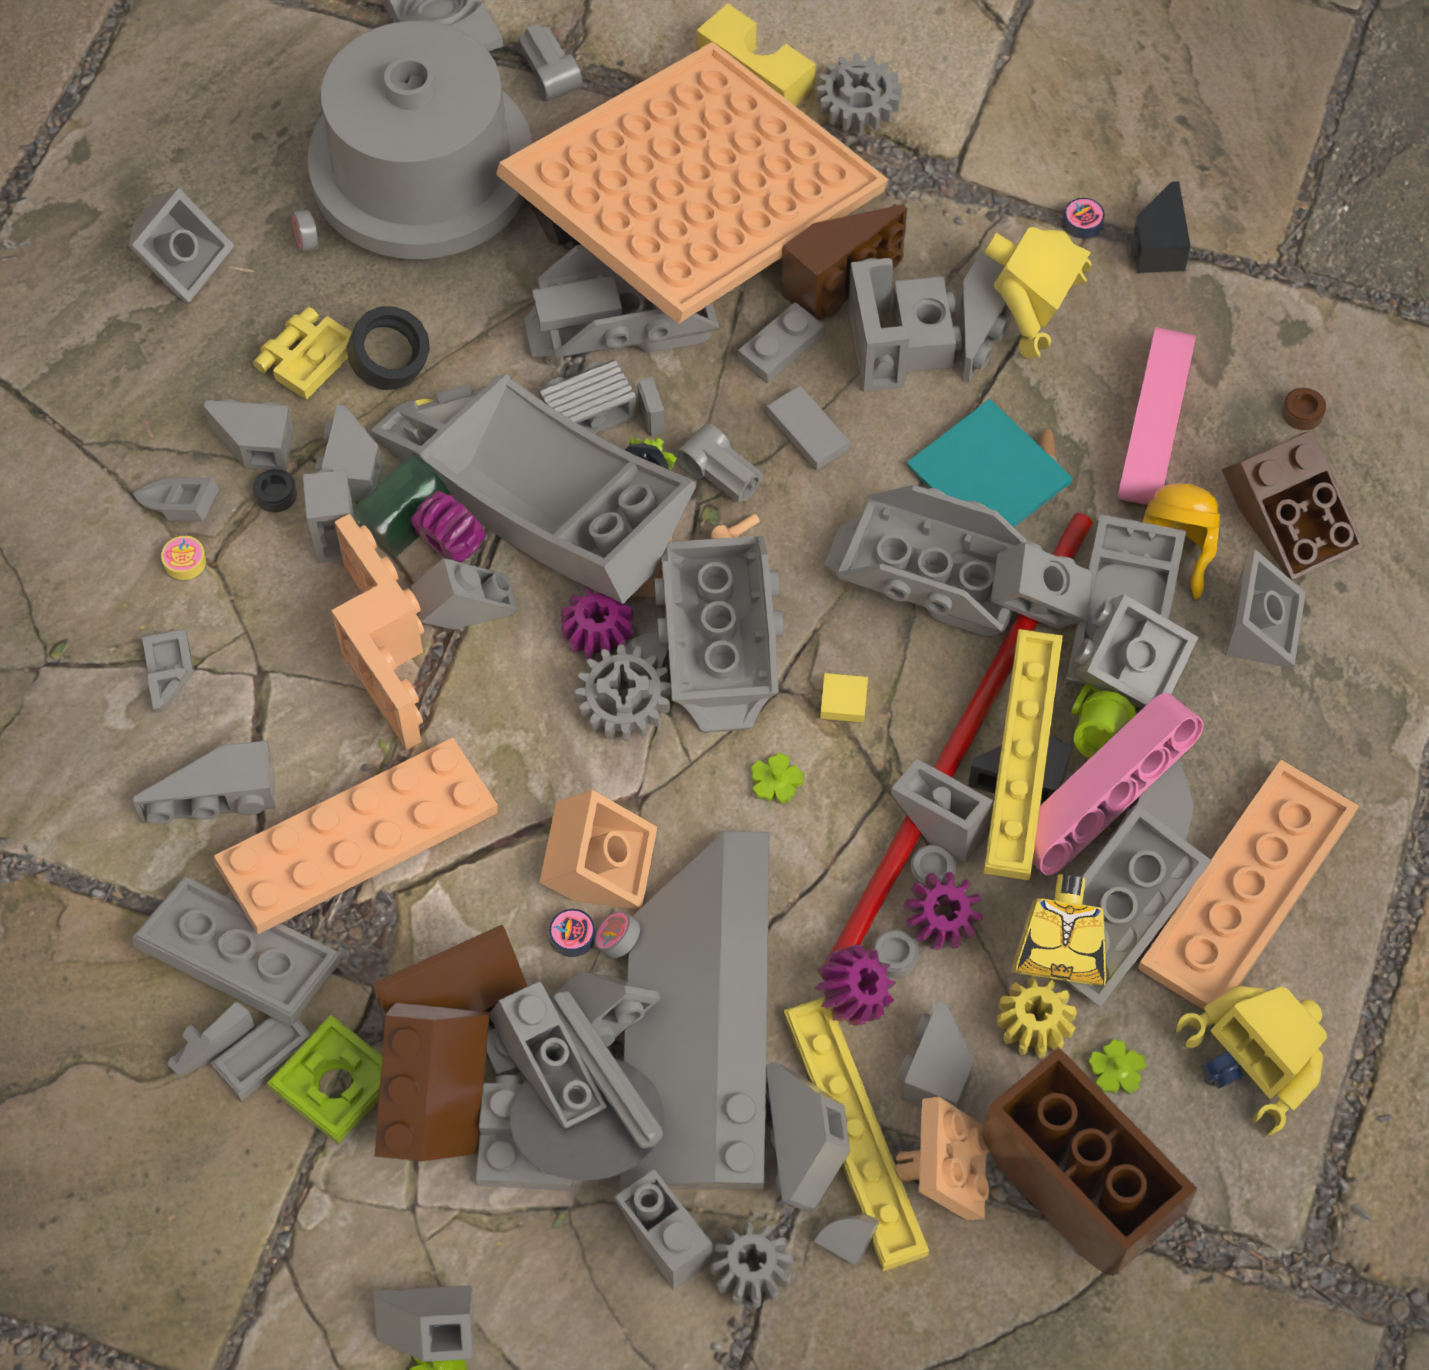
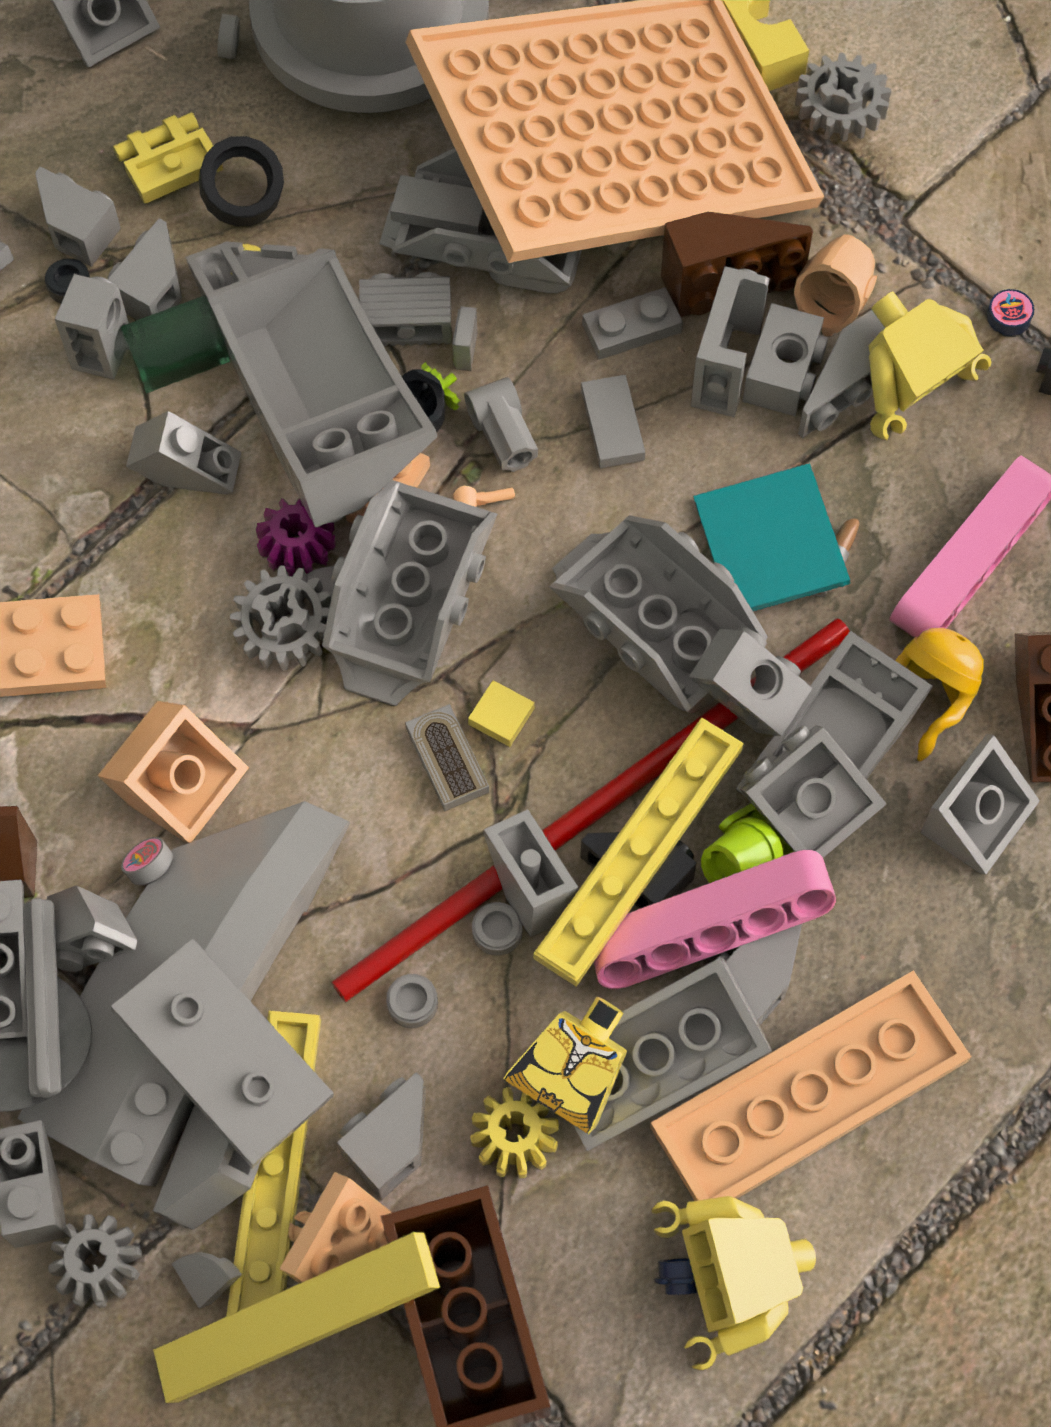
camera: 25 degrees right, 5 degrees up
light nougat bracket [331,513,425,751] -> none
magenta gear [411,491,486,563] -> none
tile [549,909,595,957] -> none
lime plant [751,752,805,804] -> none
magenta gear [814,945,897,1026] -> none
magenta gear [904,871,983,950] -> none
lime plant [1088,1039,1147,1094] -> none
none -> light grey plate [111,938,334,1168]
none -> light yellow tile [153,1232,440,1403]
none -> tile [405,704,489,811]
none -> light nougat helmet [794,234,878,337]

